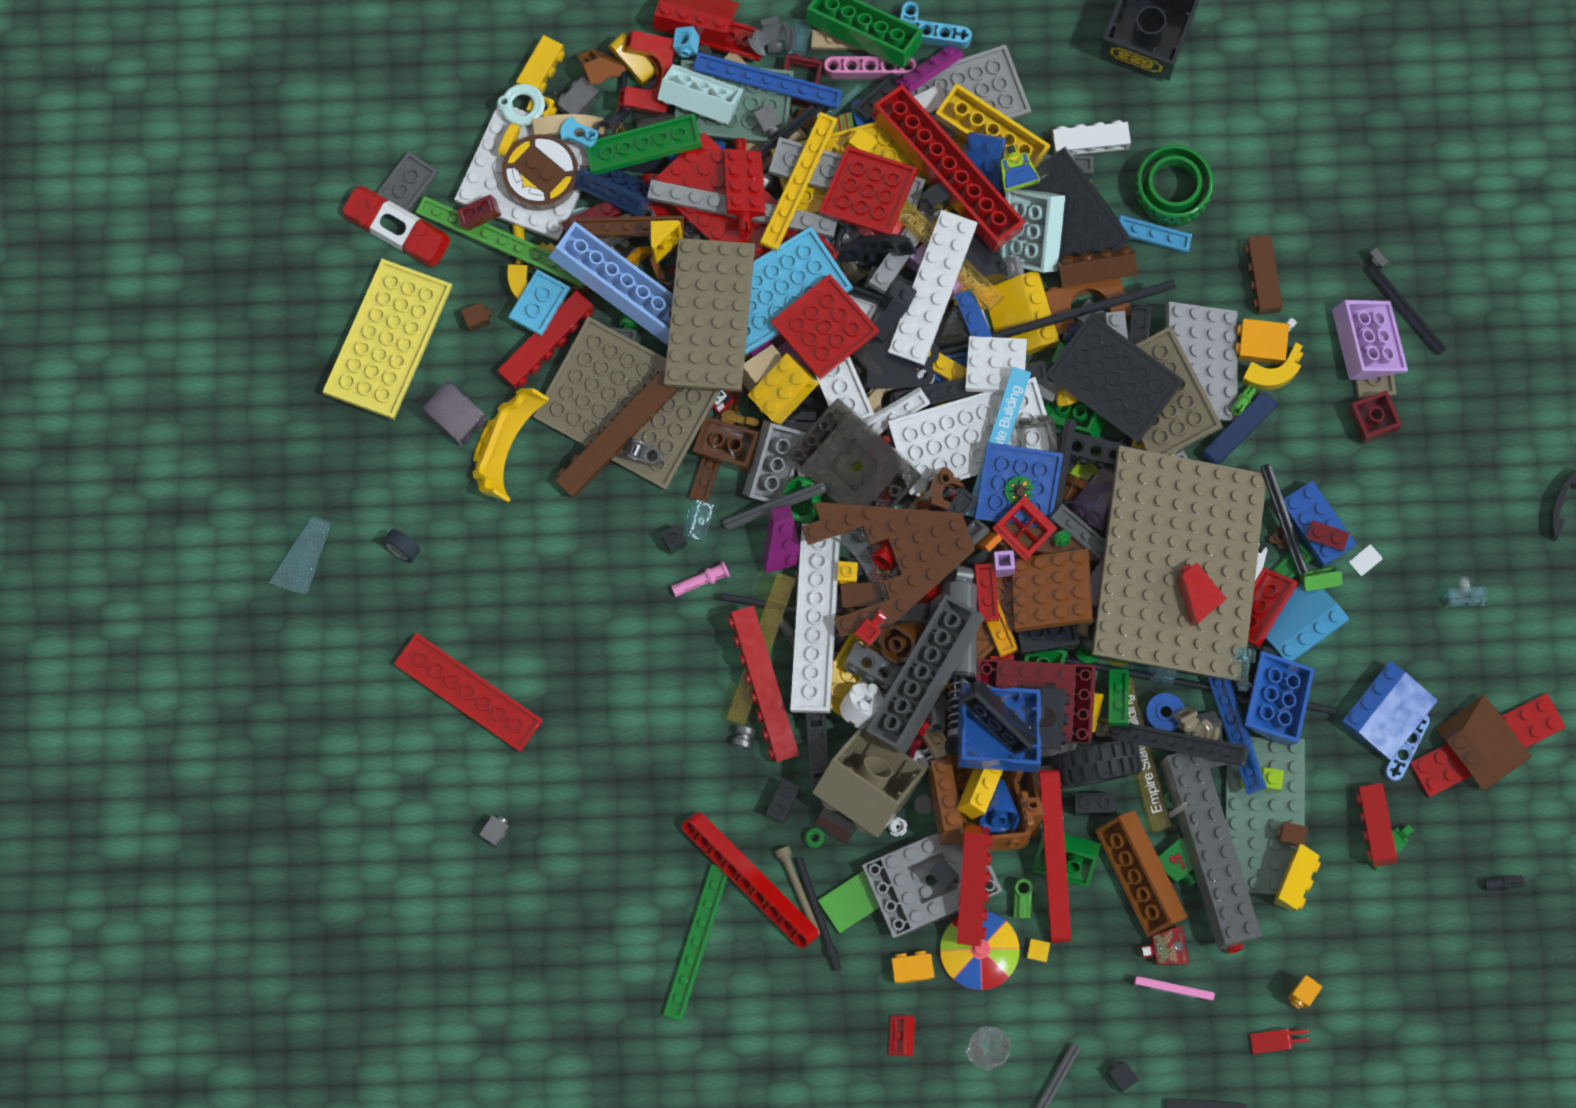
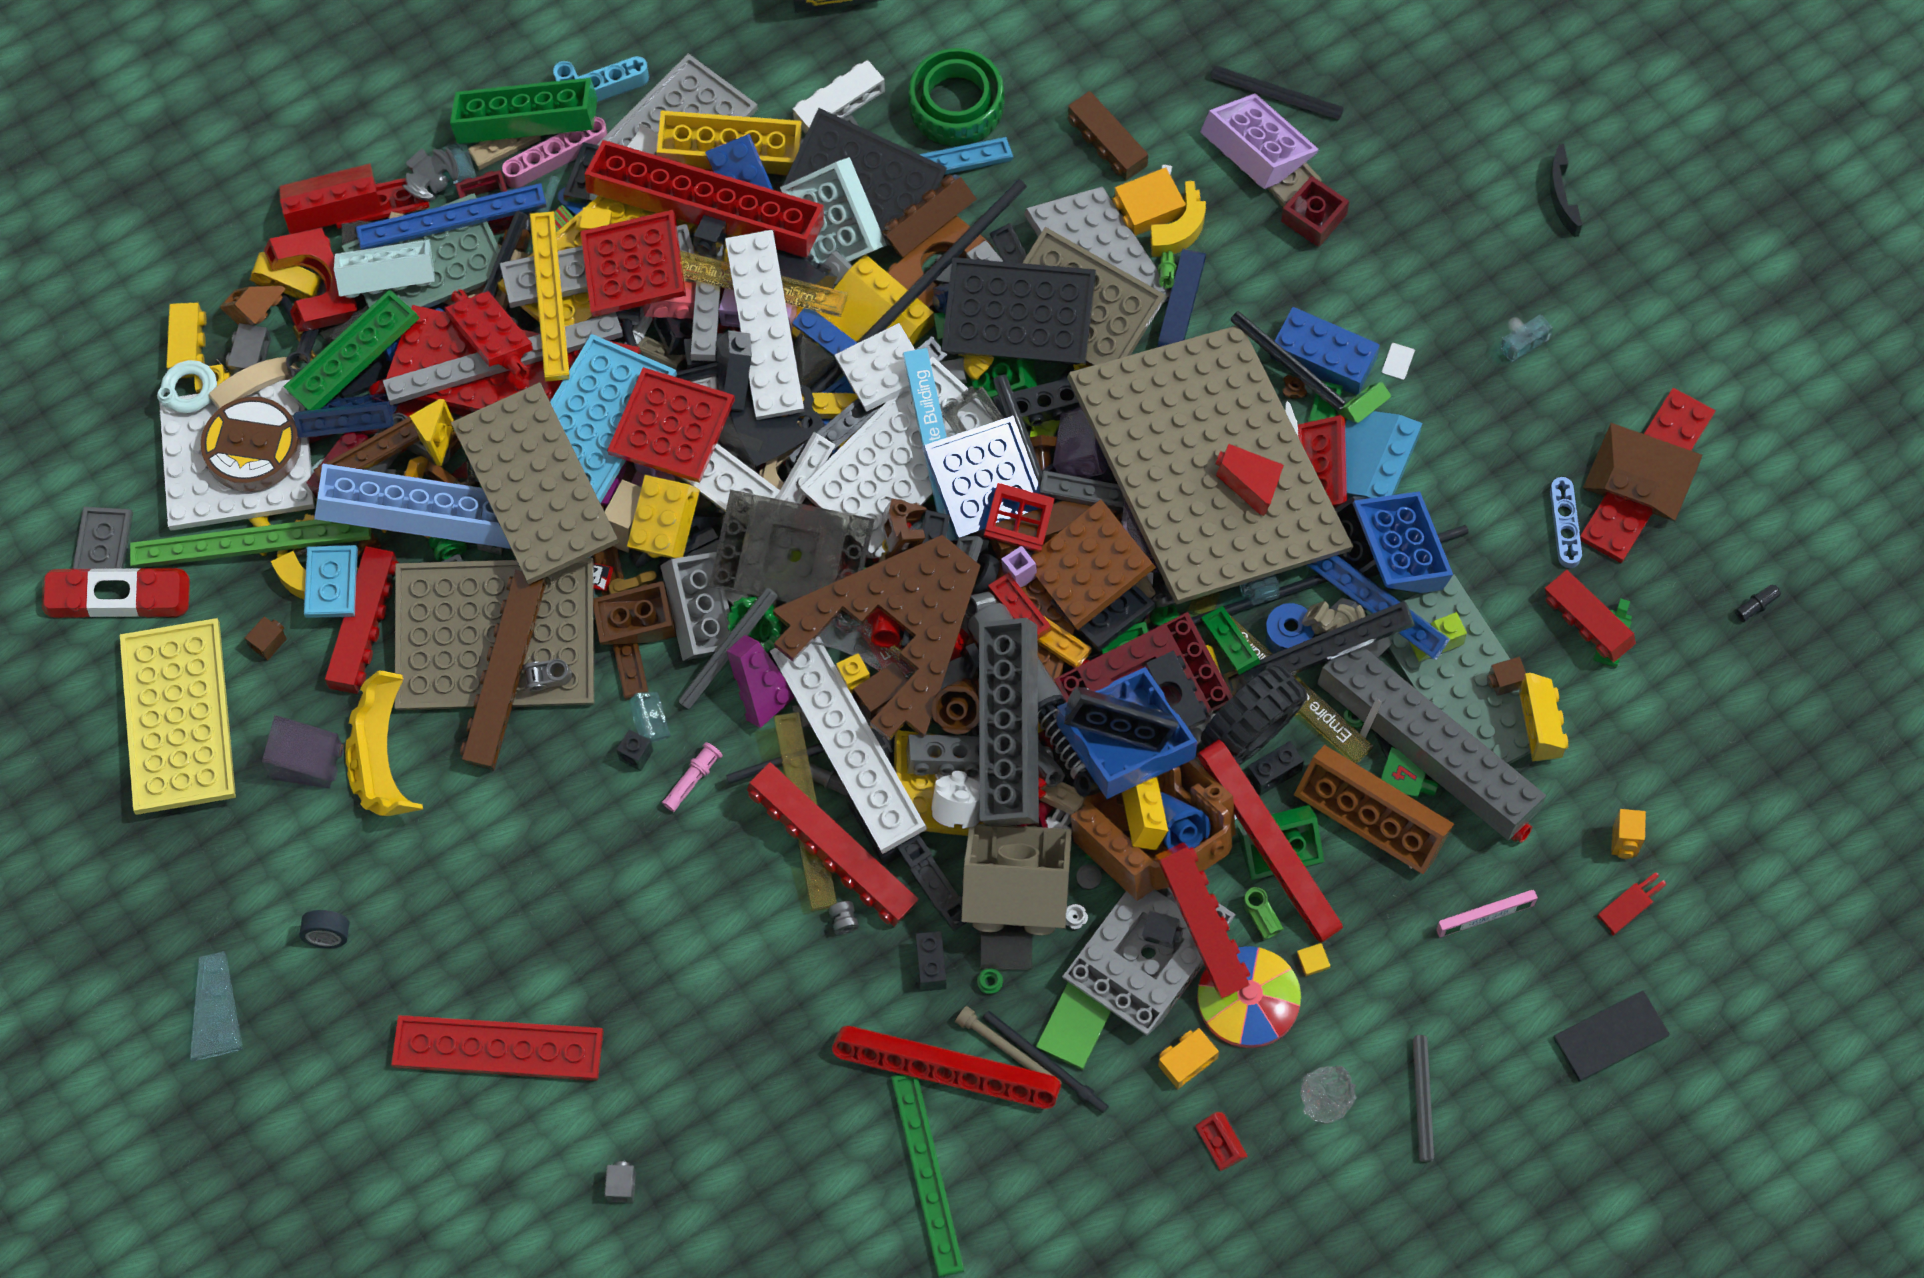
camera: 30 degrees left, 10 degrees down
dark red piece [457,194,501,231] -> none
yellow beam [498,123,521,157] -> none
medium azure piece [560,117,598,148] -> none
medium azure brick [673,26,700,58] -> none
flat silver brick [754,104,781,137] -> none
black slope [839,234,917,263] -> none
red plate [854,609,886,645] -> none
magenta plate [896,45,963,93] -> none
orange tile [974,532,1002,552] -> none
torso [1000,145,1040,193] -> none
piece [1005,476,1033,504] -> none
green plate [1053,530,1072,547] -> none
black brick [1107,1060,1139,1093] -> none
torso [1141,926,1190,966] -> none
clear light blue hinge [1236,646,1256,691] -> none
dark red plate [1306,520,1350,552] -> none
slope [1343,661,1438,761] -> none
flat silver plate [1370,248,1390,268] -> none

